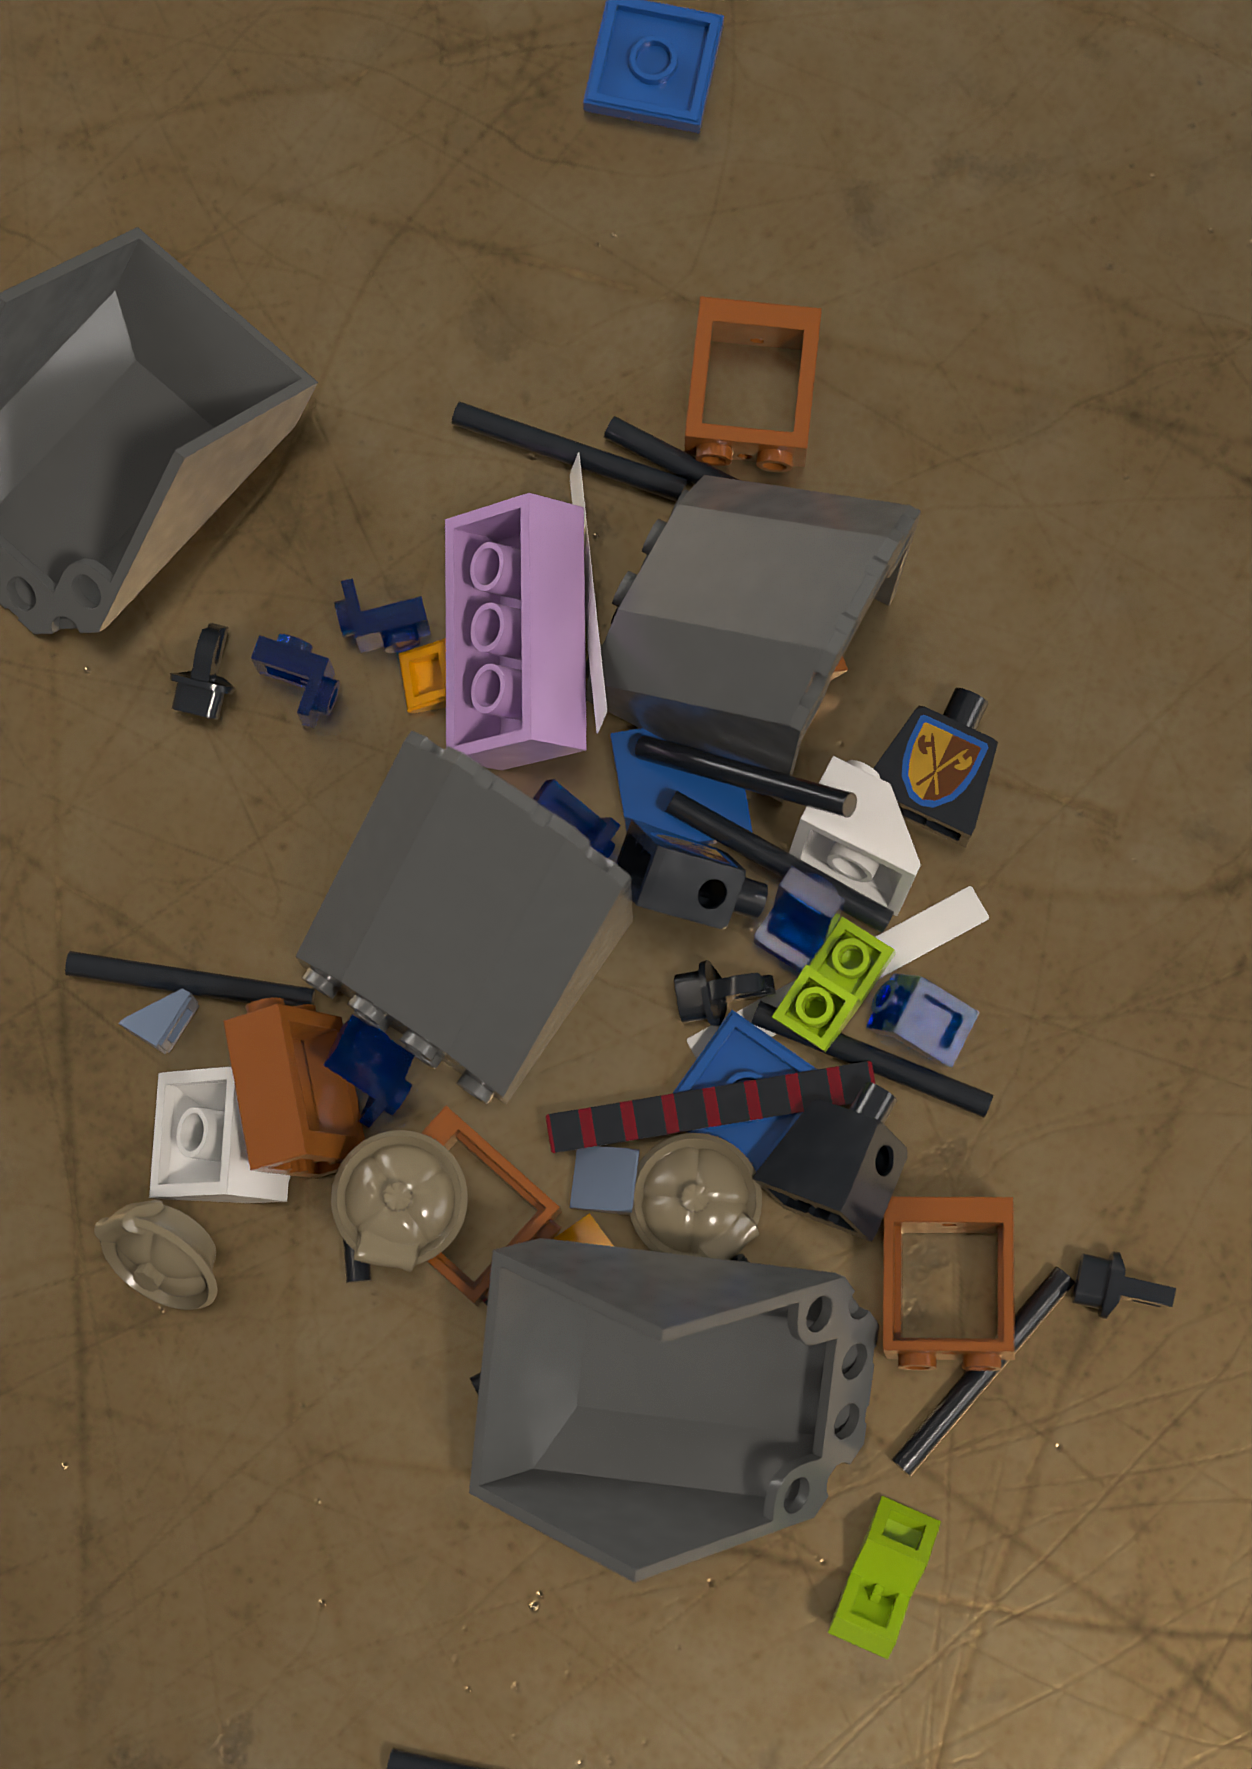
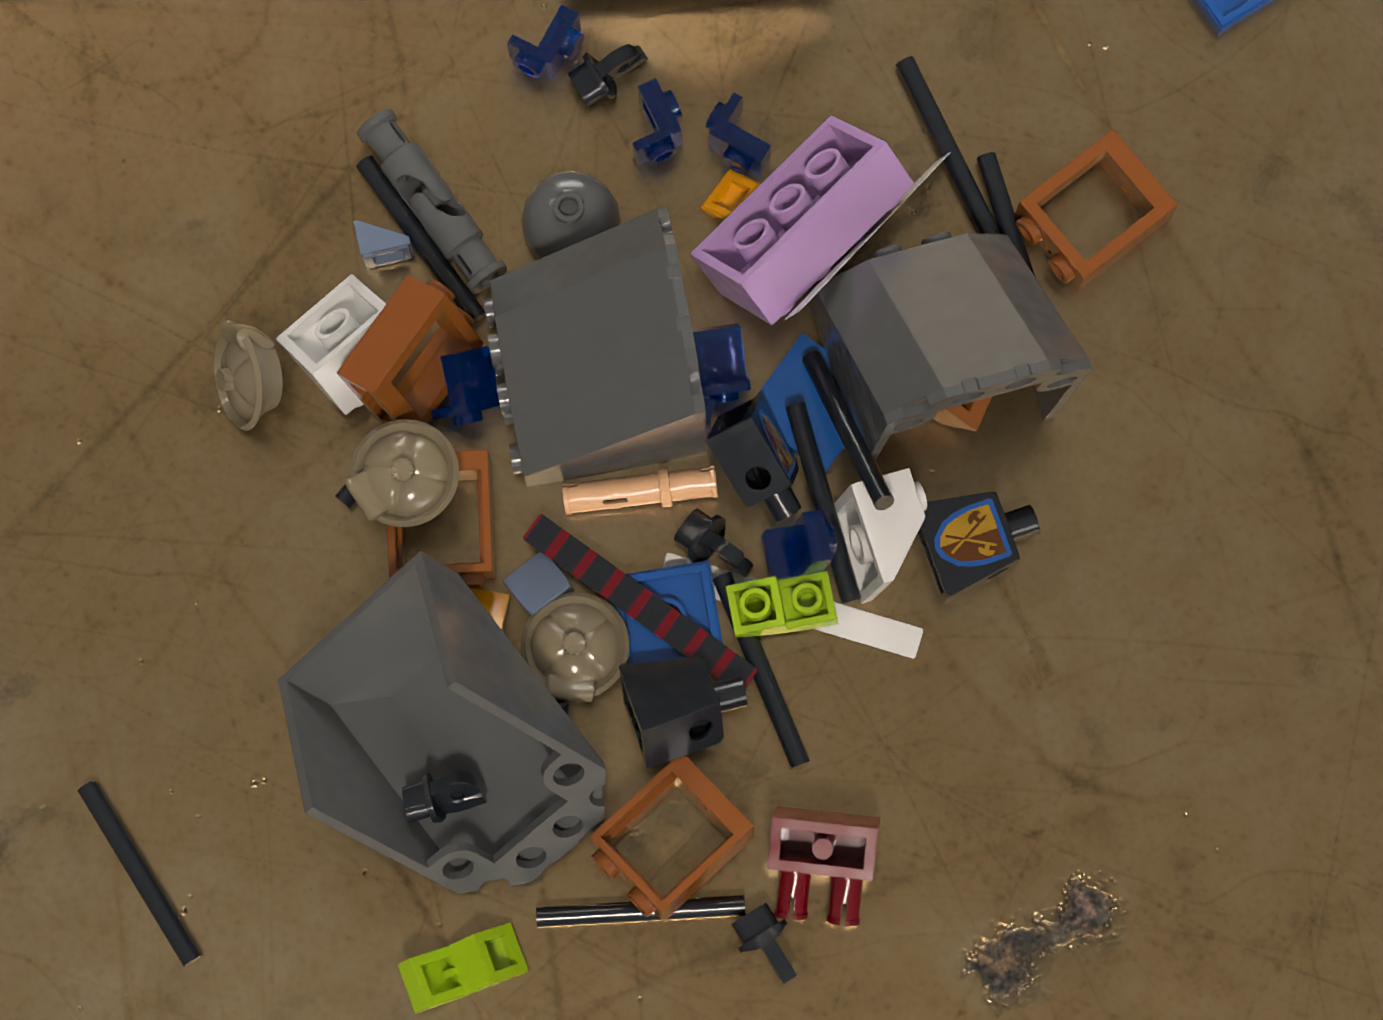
camera: 45 degrees right, 0 degrees up
clear blue bracket [866,973,980,1068] -> none
none -> dark grey piece [357,109,508,294]
none -> black piece [402,771,487,823]
none -> clear blue bracket [507,4,584,80]
none -> dark grey cylinder [521,170,621,259]
none -> light nougat pin [562,465,718,515]
none -> dark red brick [767,806,880,926]

